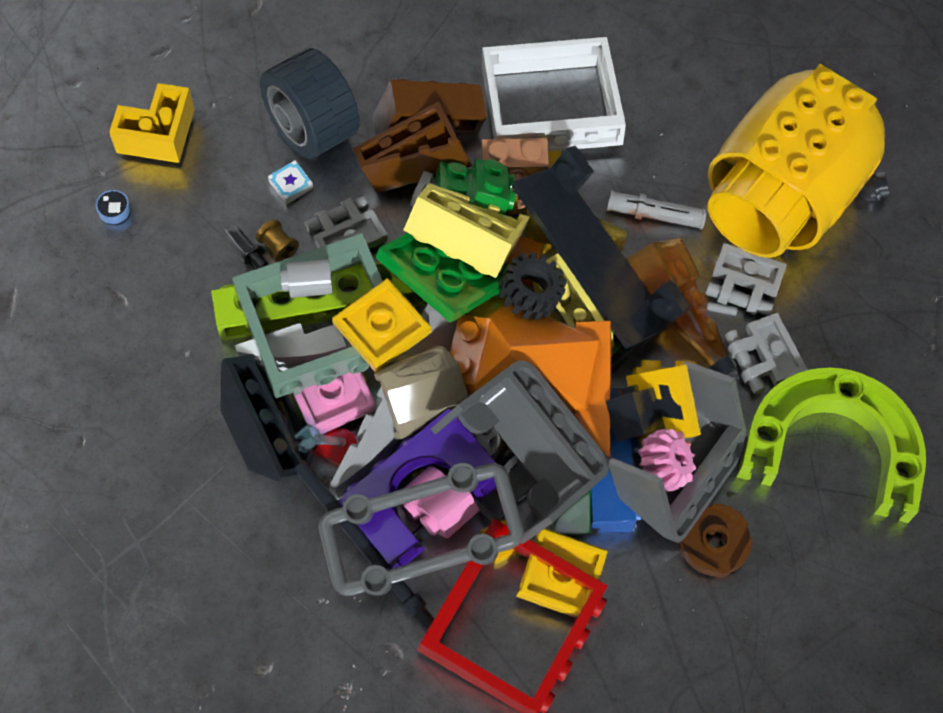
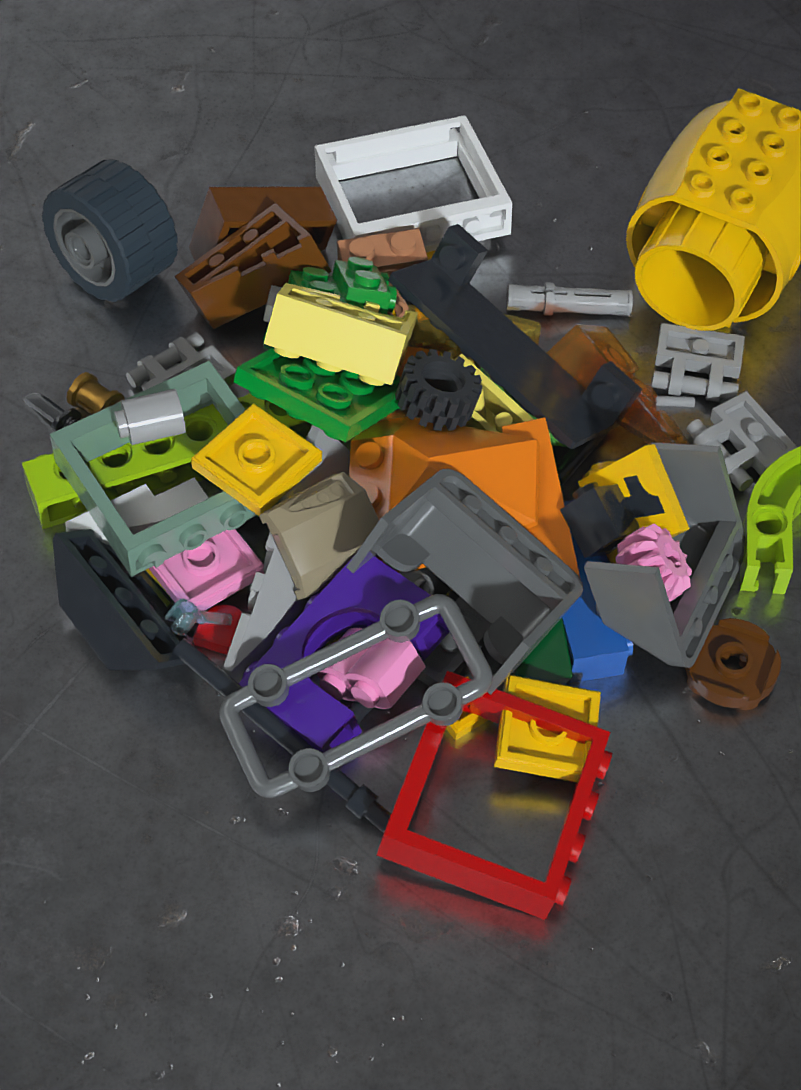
camera: 10 degrees left, 10 degrees down
white tile [268,161,313,205] -> none

